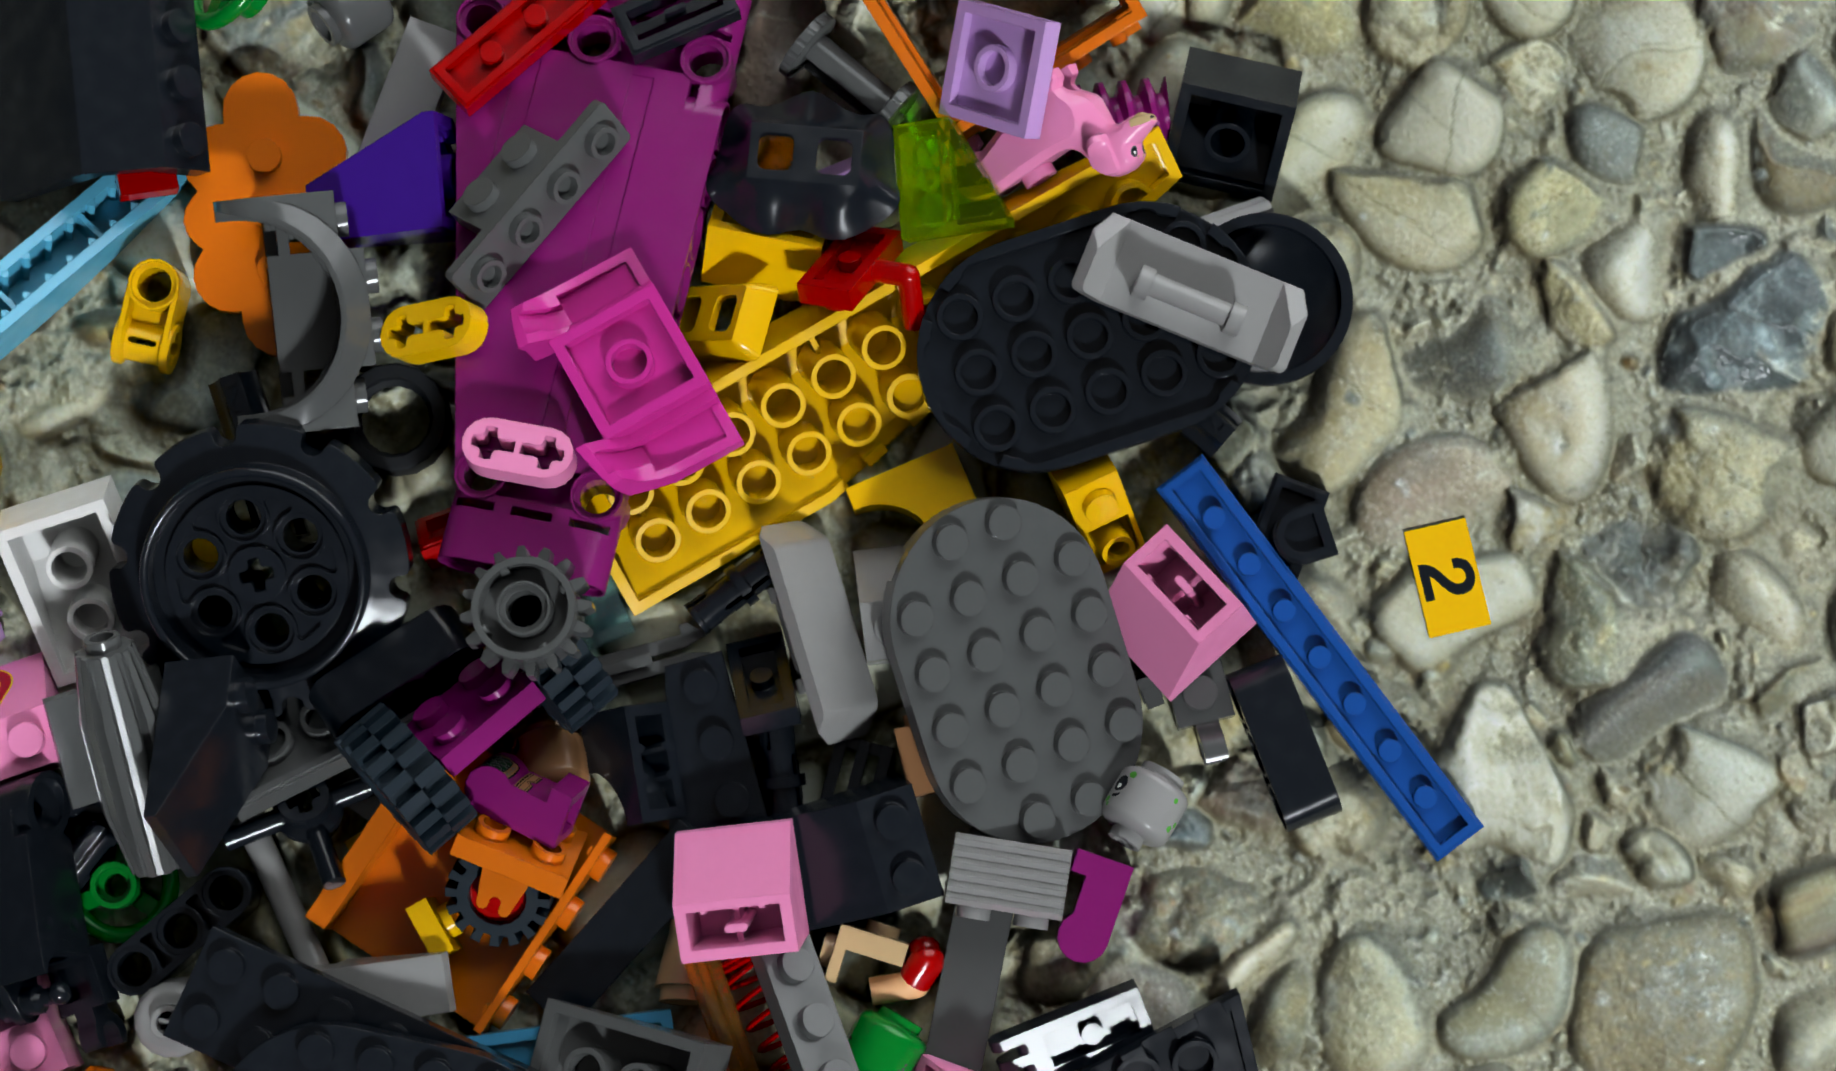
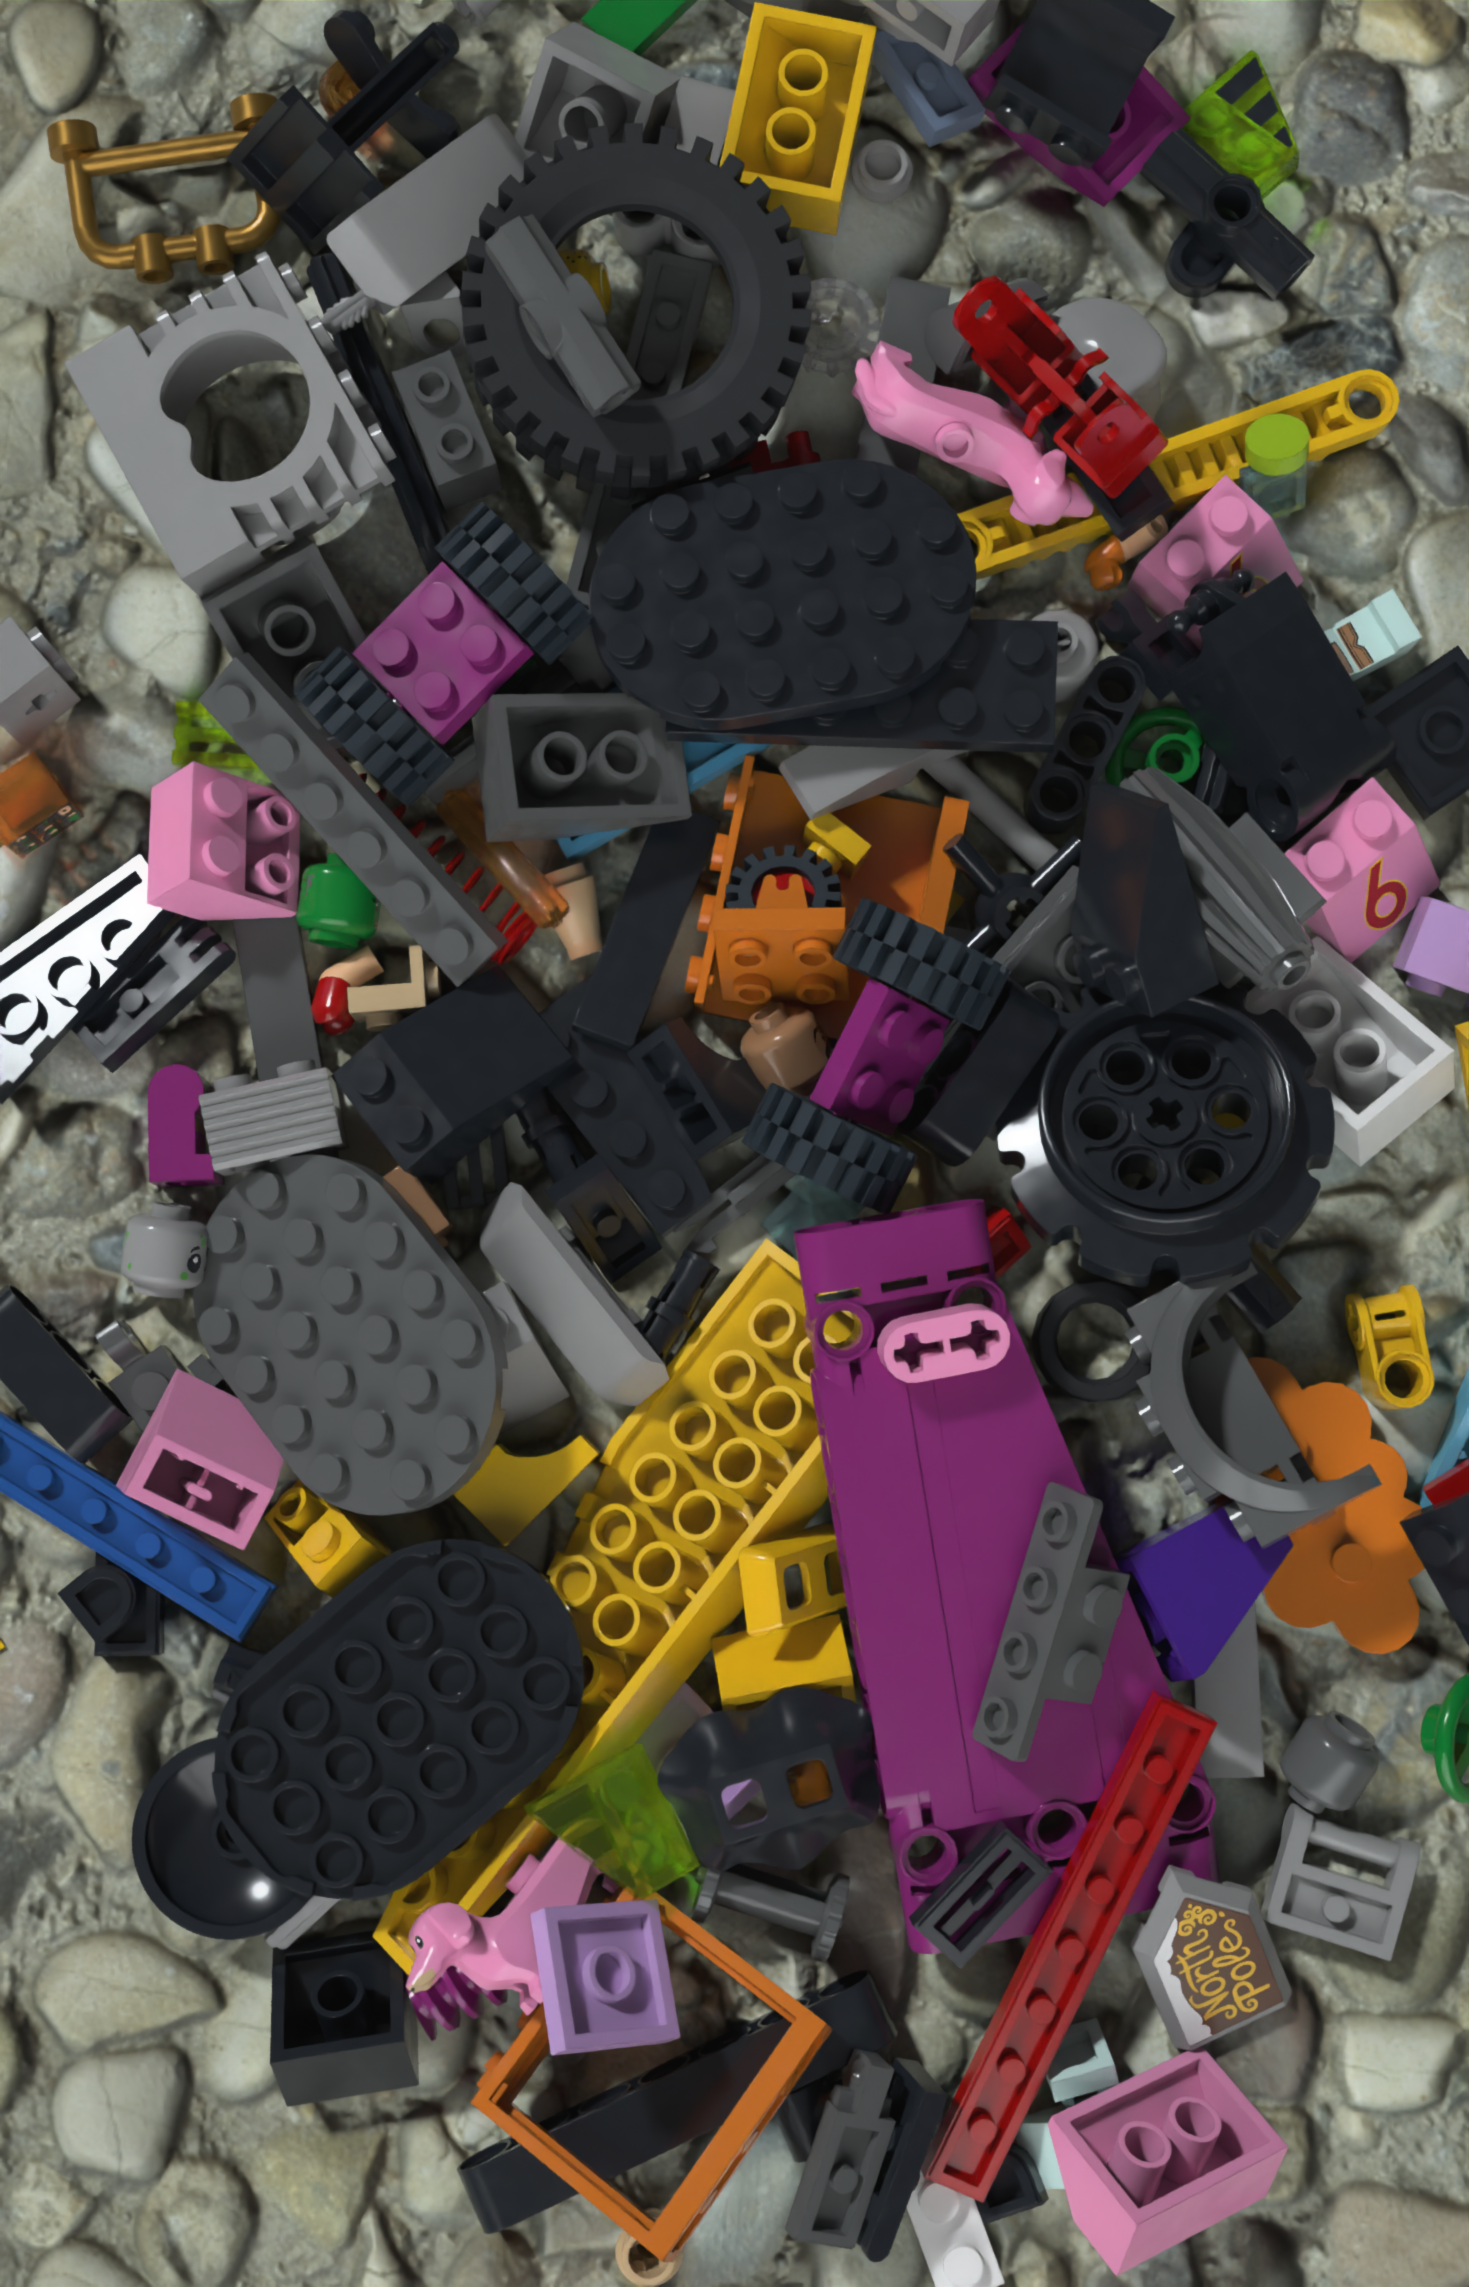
camera: 150 degrees right, 0 degrees up
yellow beam [380,296,489,365] -> none
dark grey gear [460,545,596,681] -> none
magenta leg [464,752,590,849] -> none
dark pink piece [510,247,745,496] -> none
bright pink slope [672,818,810,964] -> none
red plate [797,226,925,331] -> none
light grey piece [1072,212,1308,373] -> none

